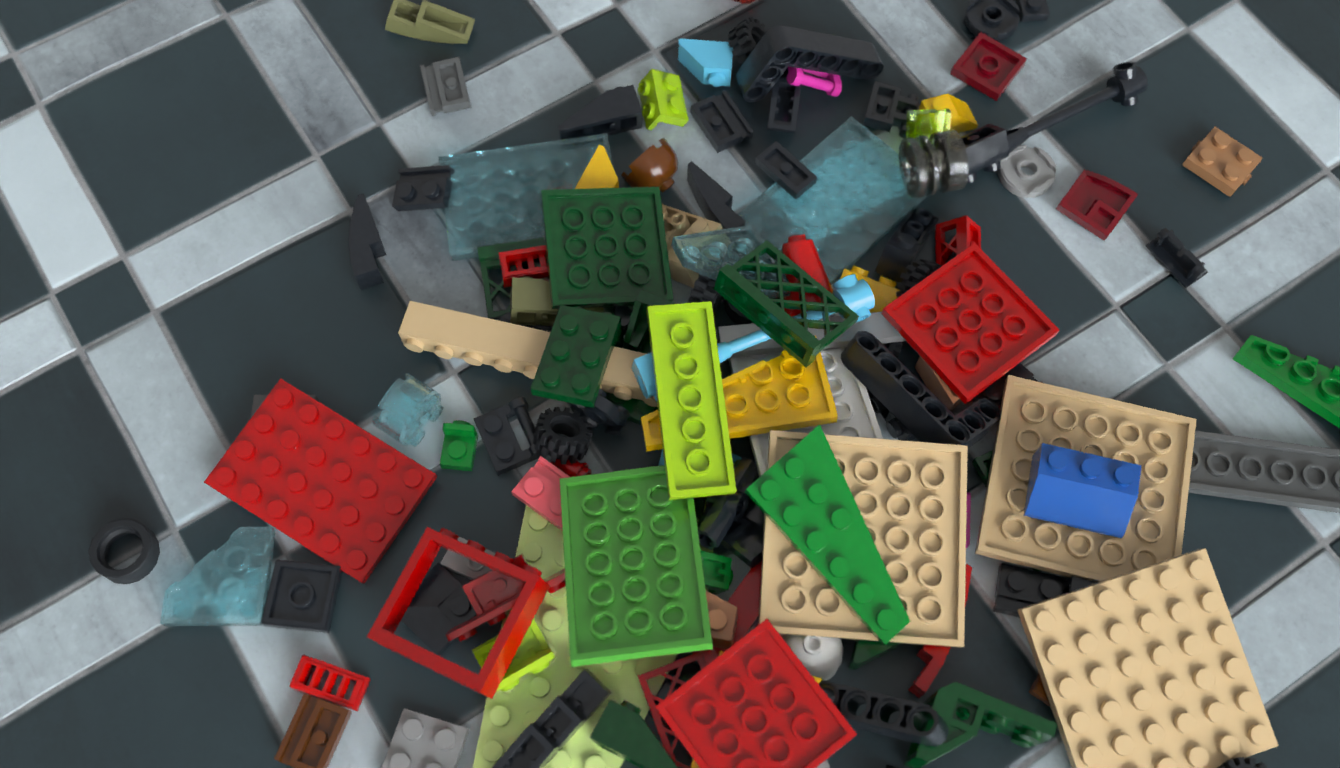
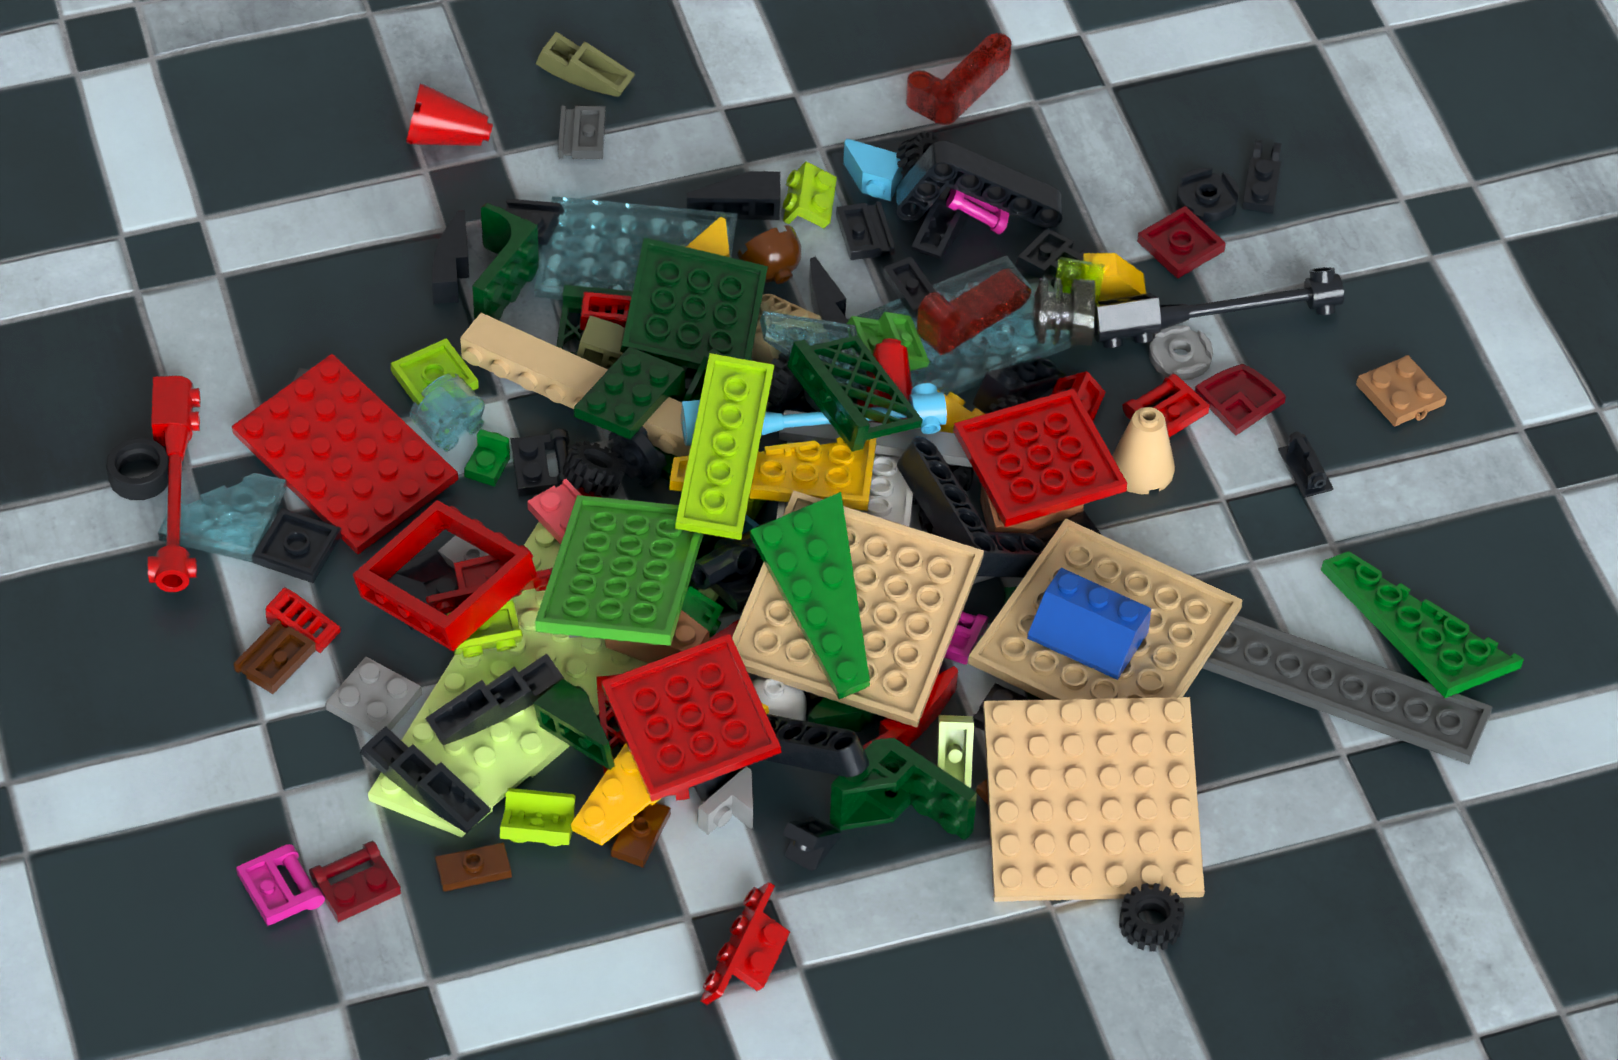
camera: 15 degrees right, 15 degrees down
none -> red bar [148,376,201,592]
none -> lime plate [390,338,479,414]
none -> red cone [406,84,493,146]
none -> dark green bracket [472,203,539,320]
none -> bright green slope [846,312,930,372]
none -> clear red beam [917,269,1032,355]
none -> yellowish green slope [937,715,974,788]
none -> tan cone [1112,407,1175,495]
none -> red plate [1122,374,1210,438]

